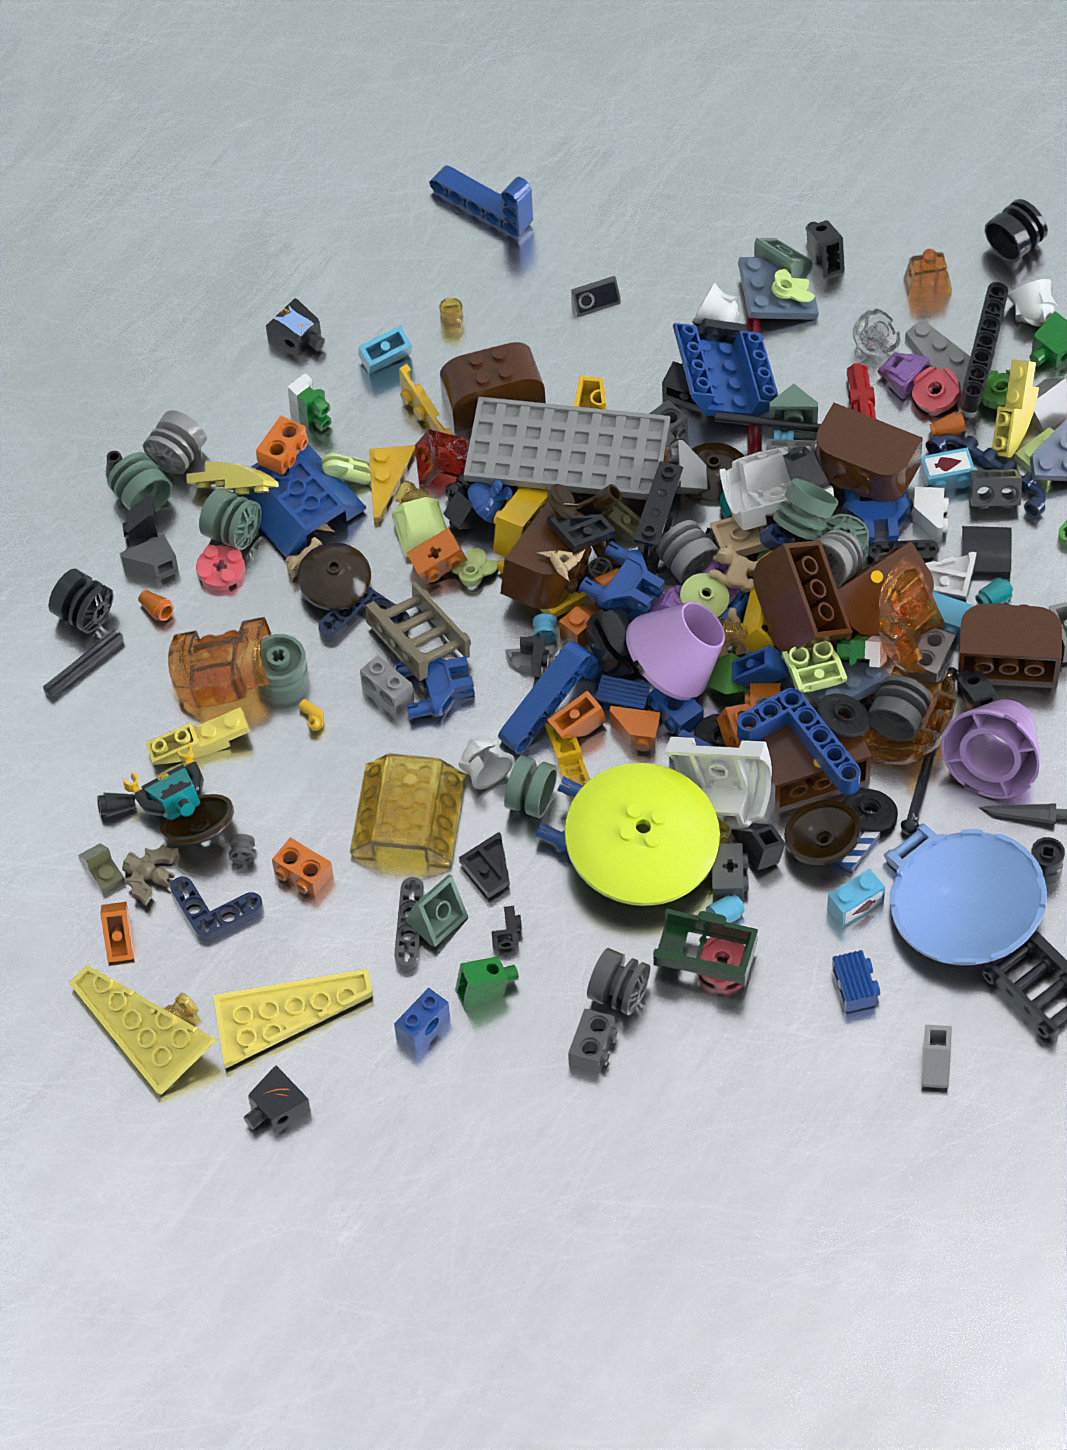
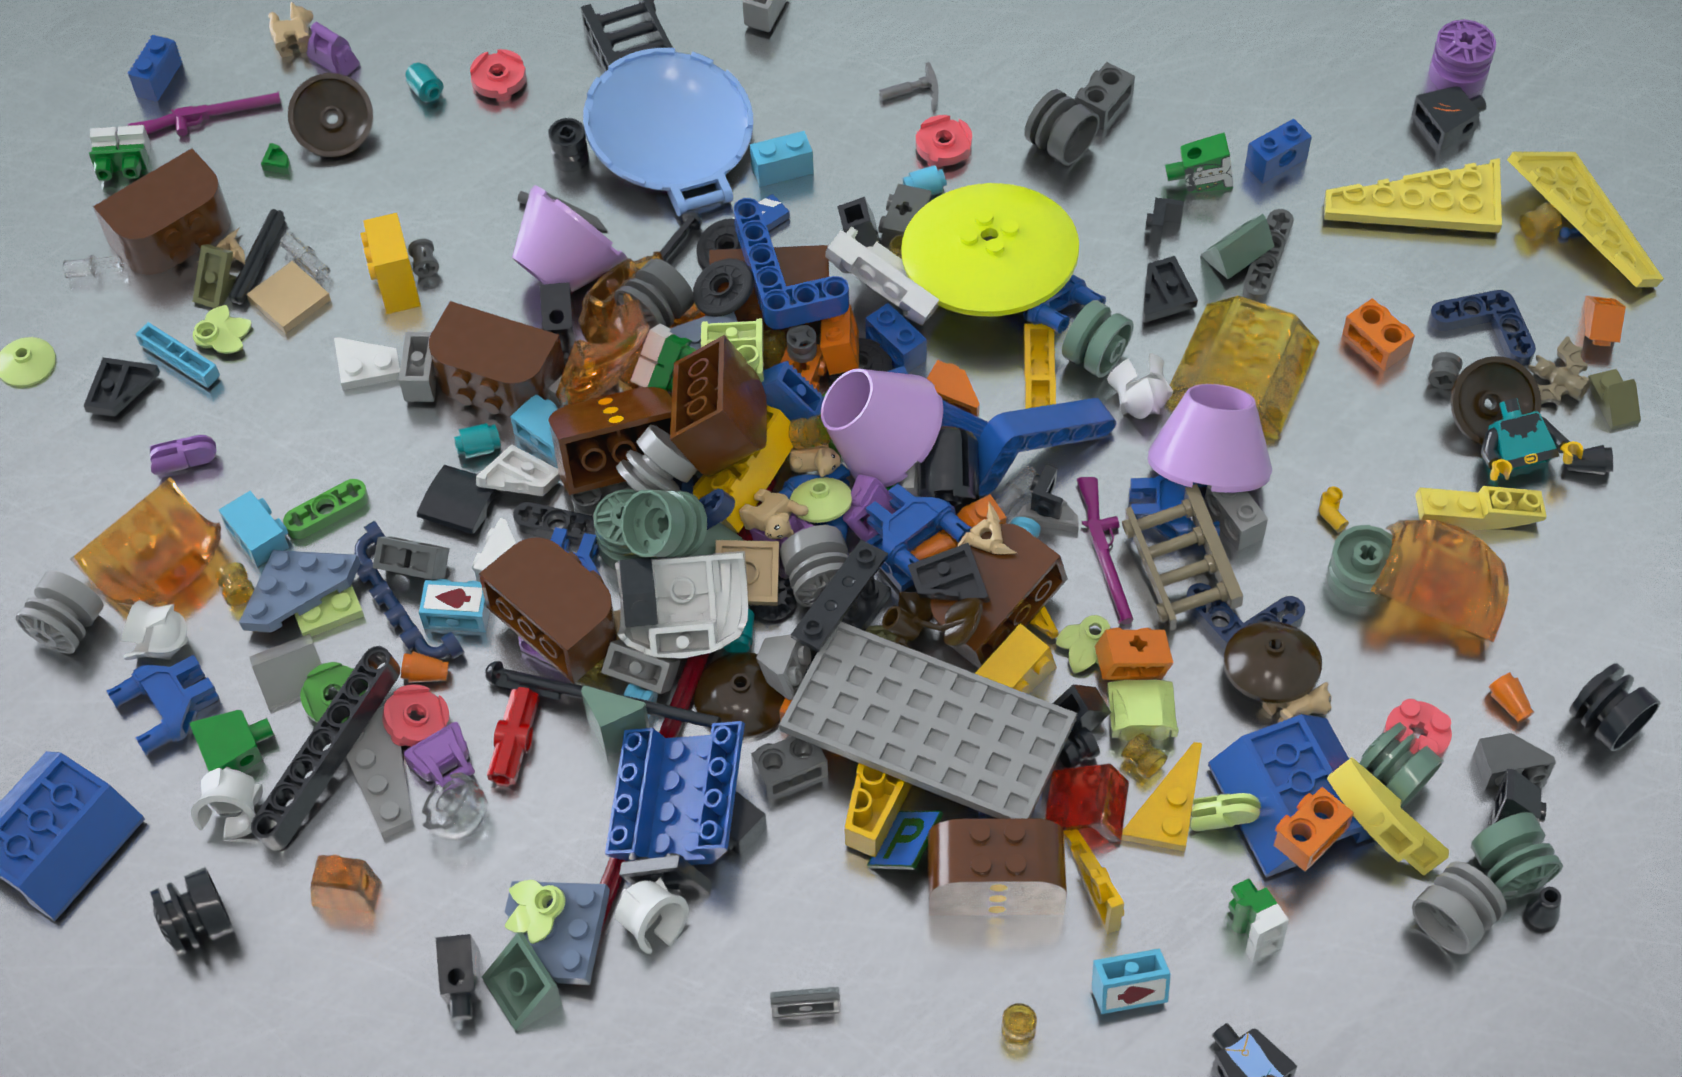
camera: 165 degrees left, 0 degrees up
black axle [43,630,124,698] -> none
blue hair [467,480,512,523] -> none
orange slope [547,691,607,739] -> none
dark green piece [653,909,758,986] -> none
dark brown dish [784,800,861,865] -> none
blue brick [832,950,880,1012] -> none
light yellow slope [992,359,1039,457] -> none
none -> blue piece [867,811,944,870]
none -> flat silver piece [879,62,938,110]
none -> magenta piece [1076,477,1134,625]
none -> lavender cone [1147,384,1272,493]
none -> medium lavender wheel [1429,19,1496,95]

